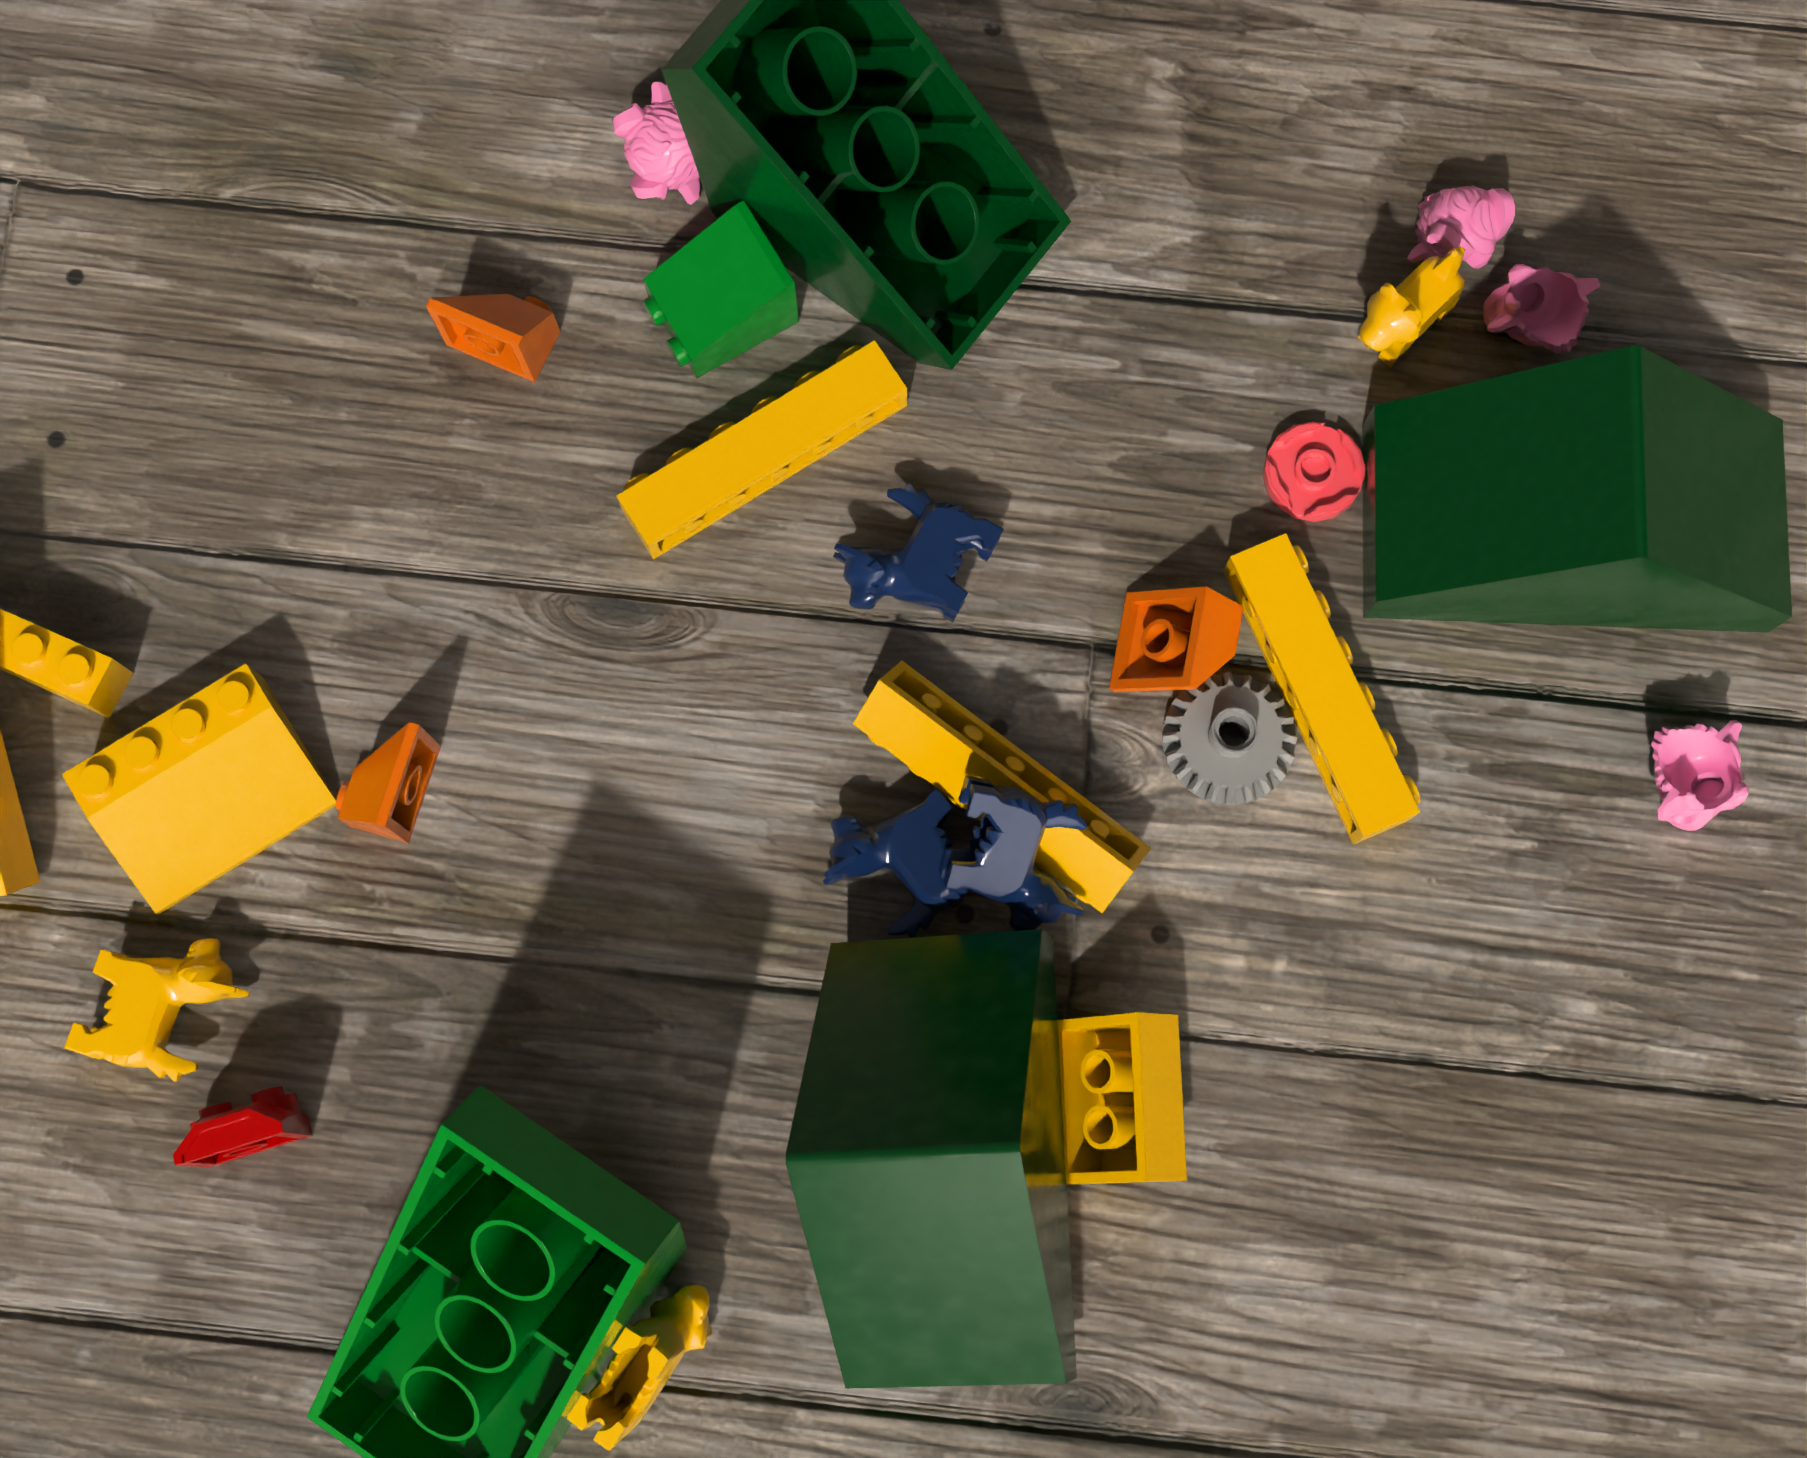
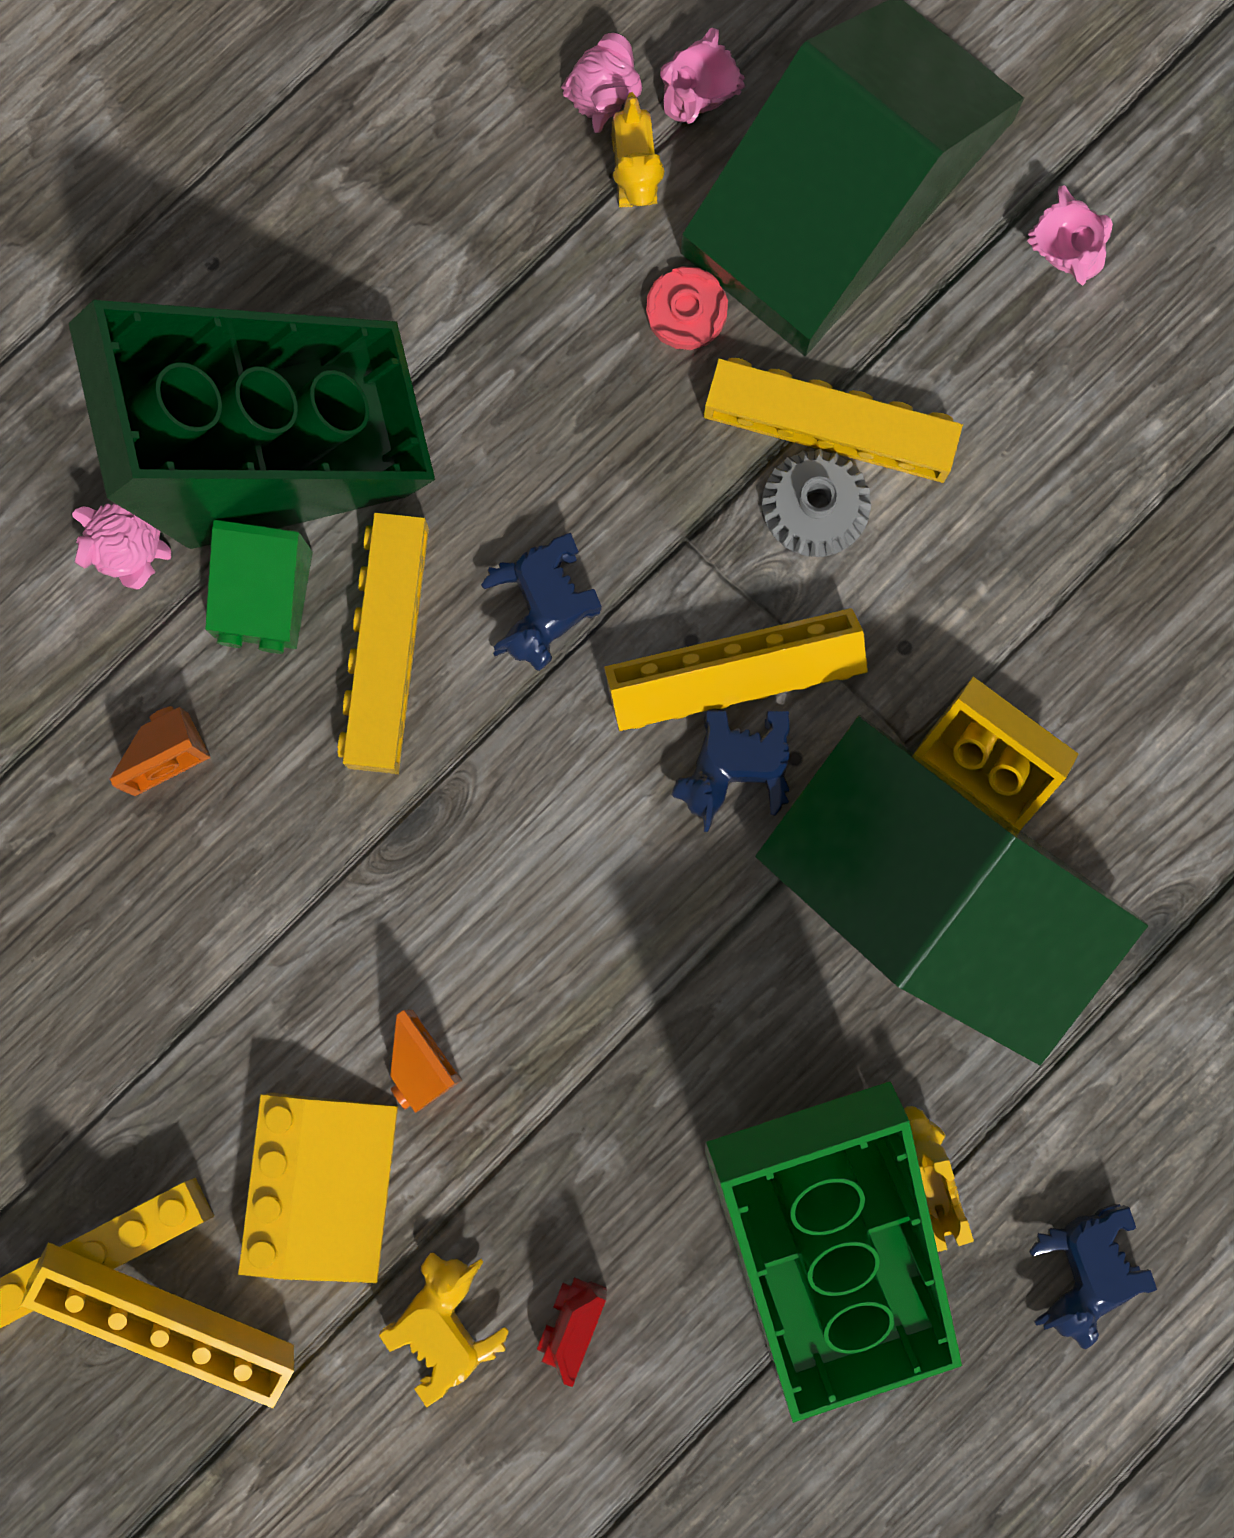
camera: 50 degrees left, 5 degrees up
dark blue animal [939,775,1087,931] -> none
orange slope [1109,586,1244,692] -> none

